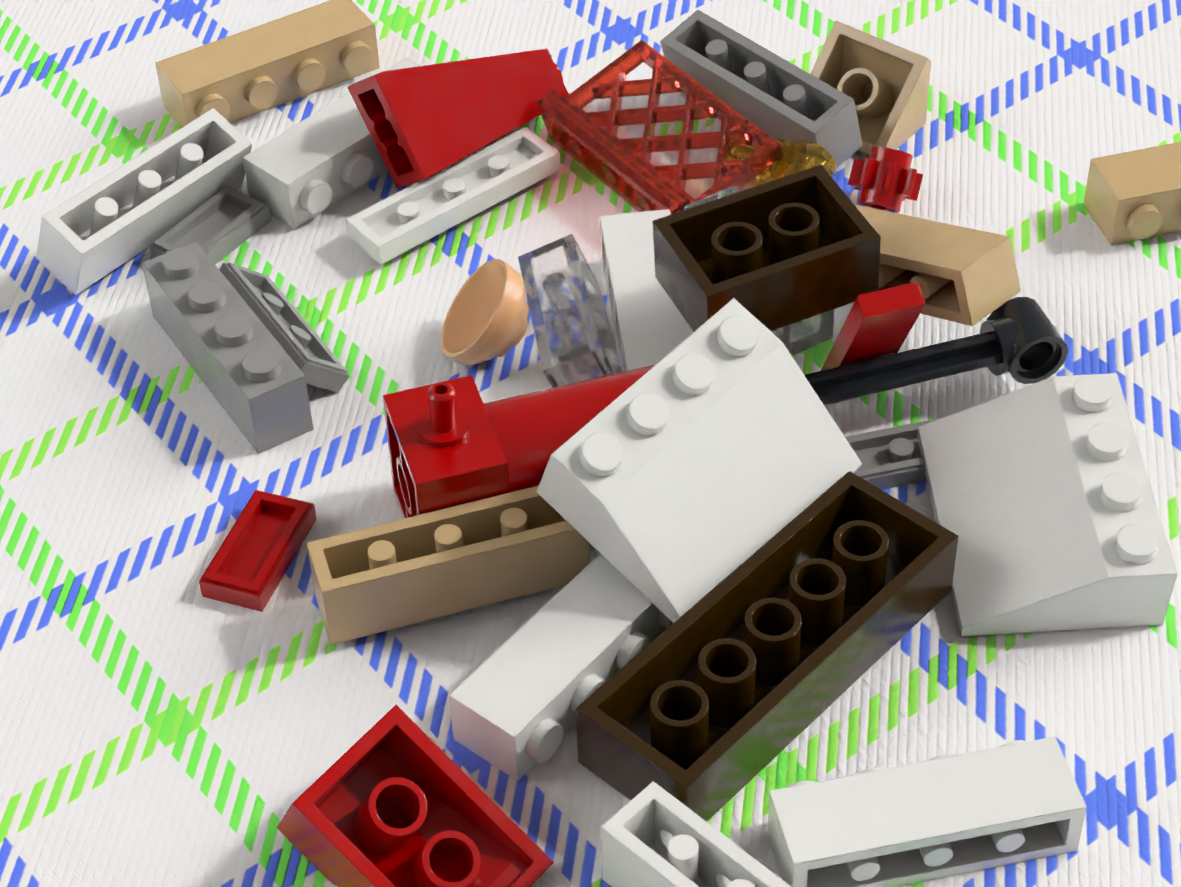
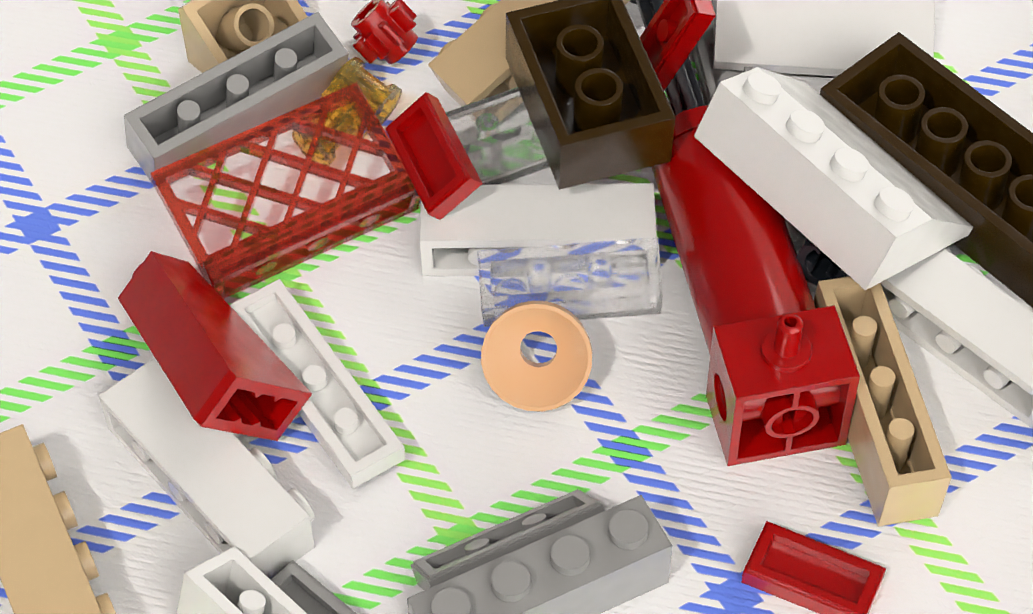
camera: 85 degrees left, 10 degrees up
none -> red tile [385,92,483,220]

